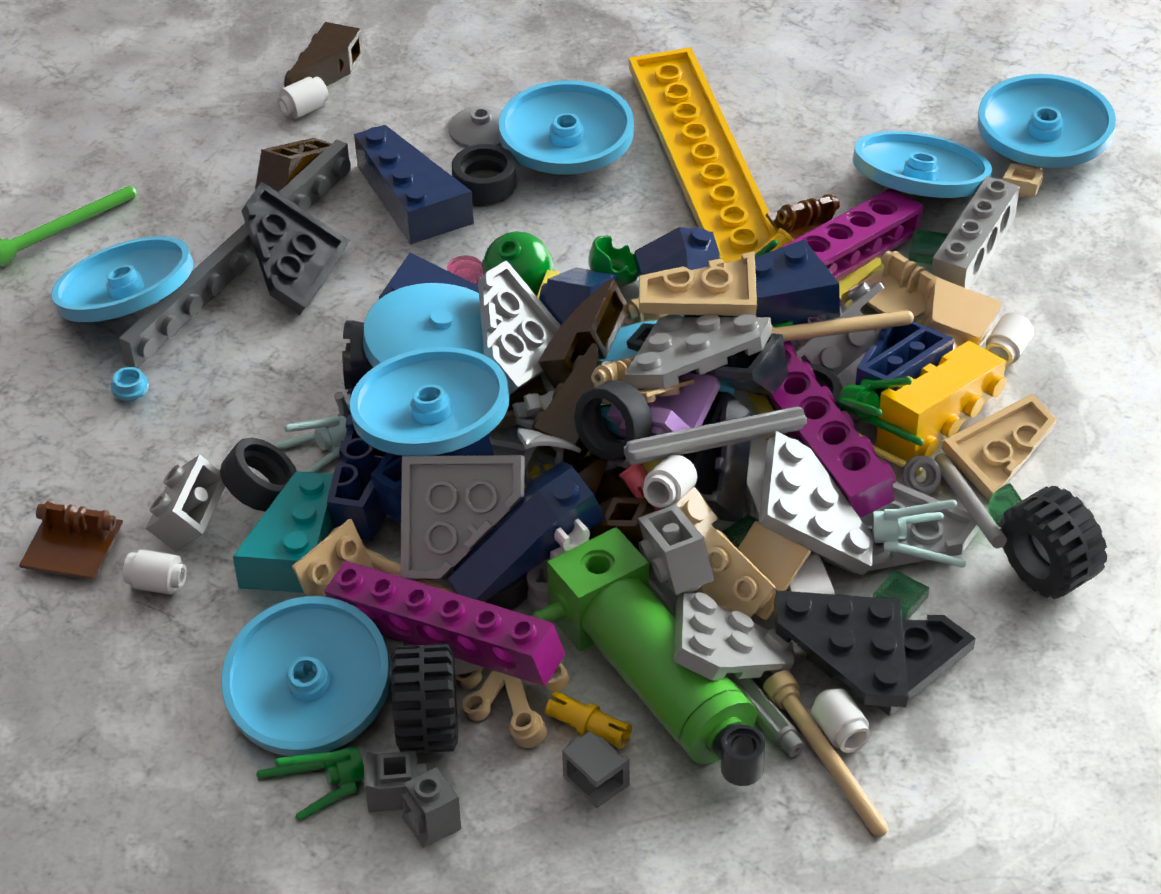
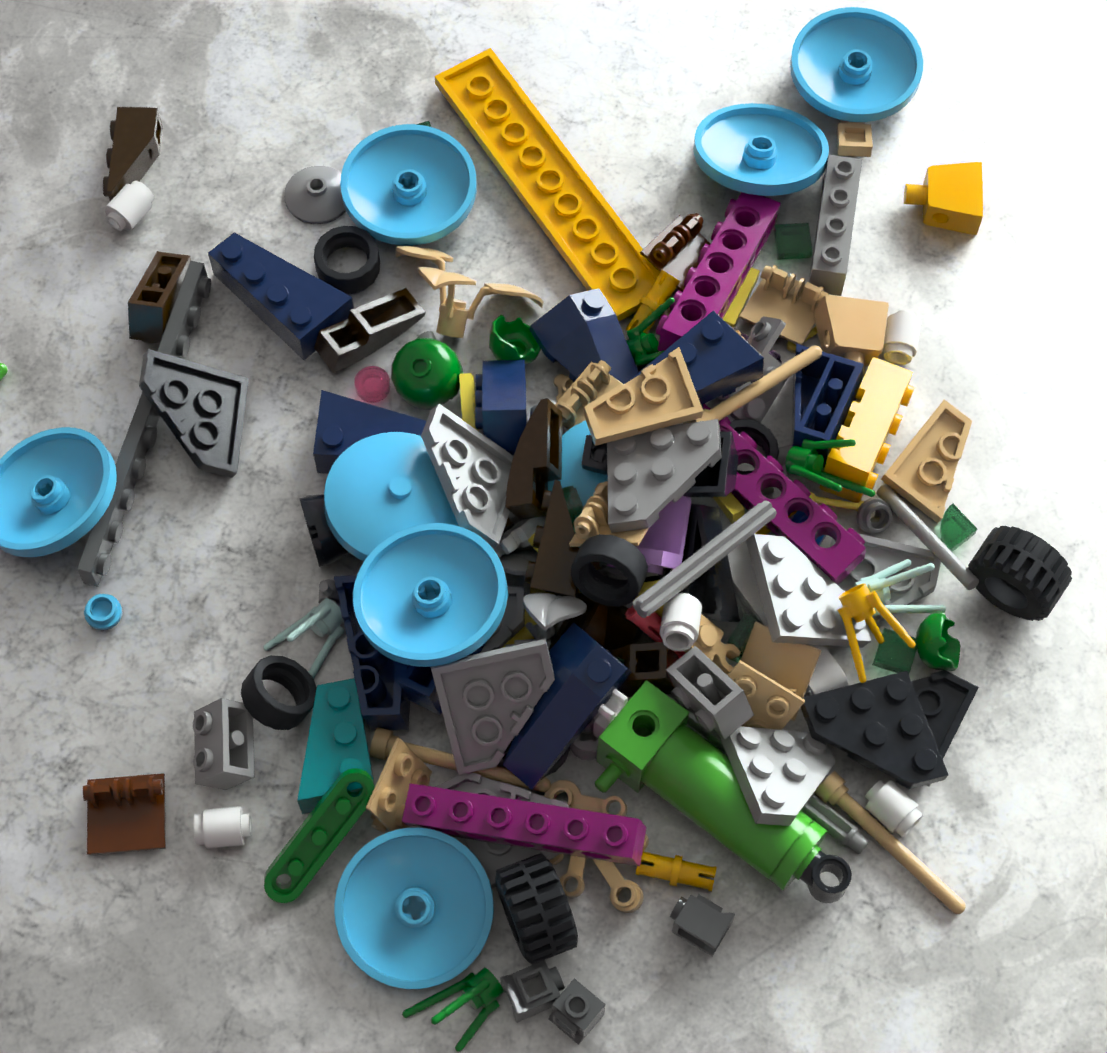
camera: 20 degrees left, 20 degrees up
none -> green plate [264,768,375,903]
none -> dark brown slope [314,288,426,373]
none -> tan plant [395,246,544,338]
none -> yellow plant [838,583,916,683]
none -> yellow torso [903,162,983,235]
none -> green hair [915,612,961,671]

